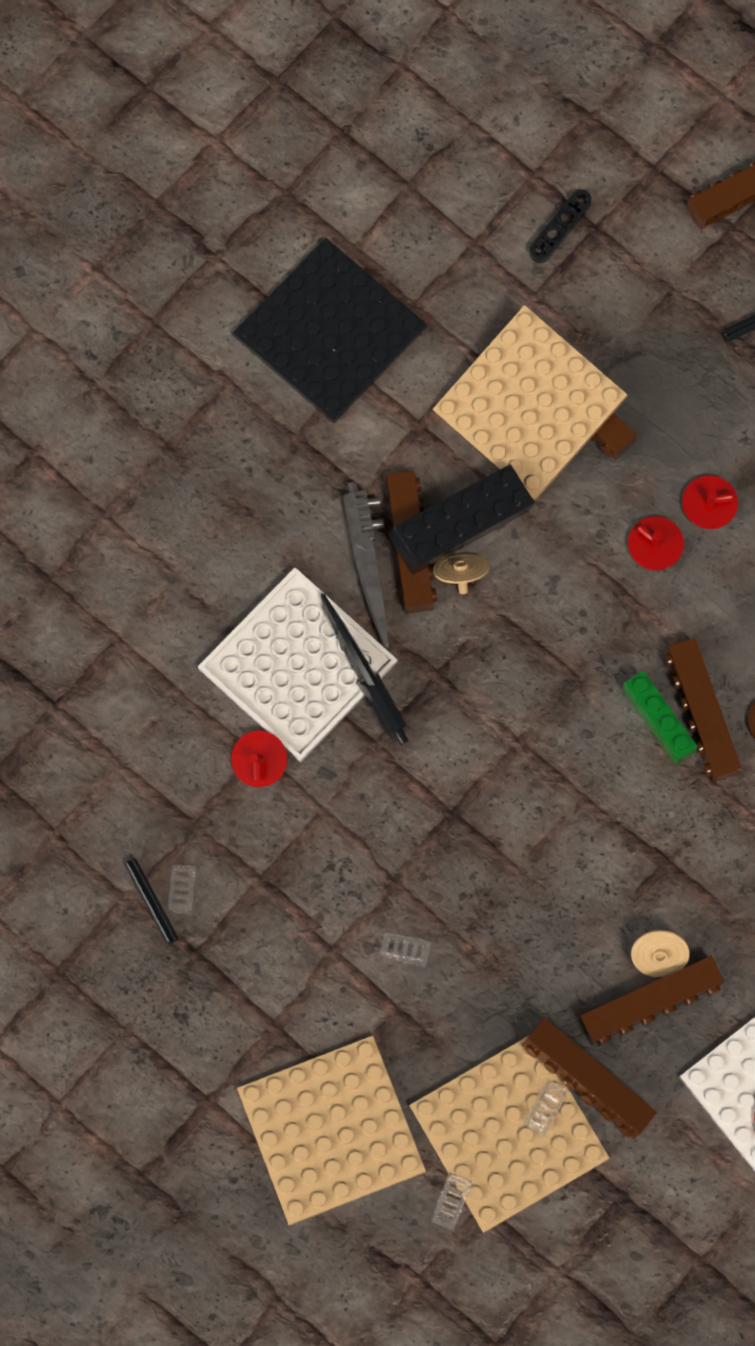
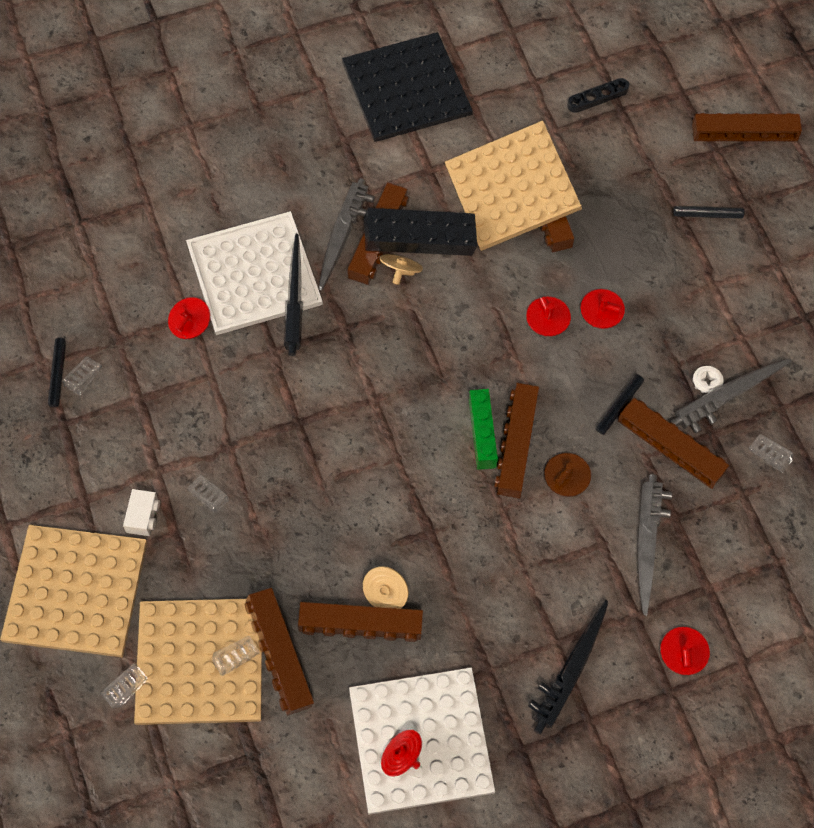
camera: 25 degrees right, 10 degrees down
none -> white brick [123,489,160,536]

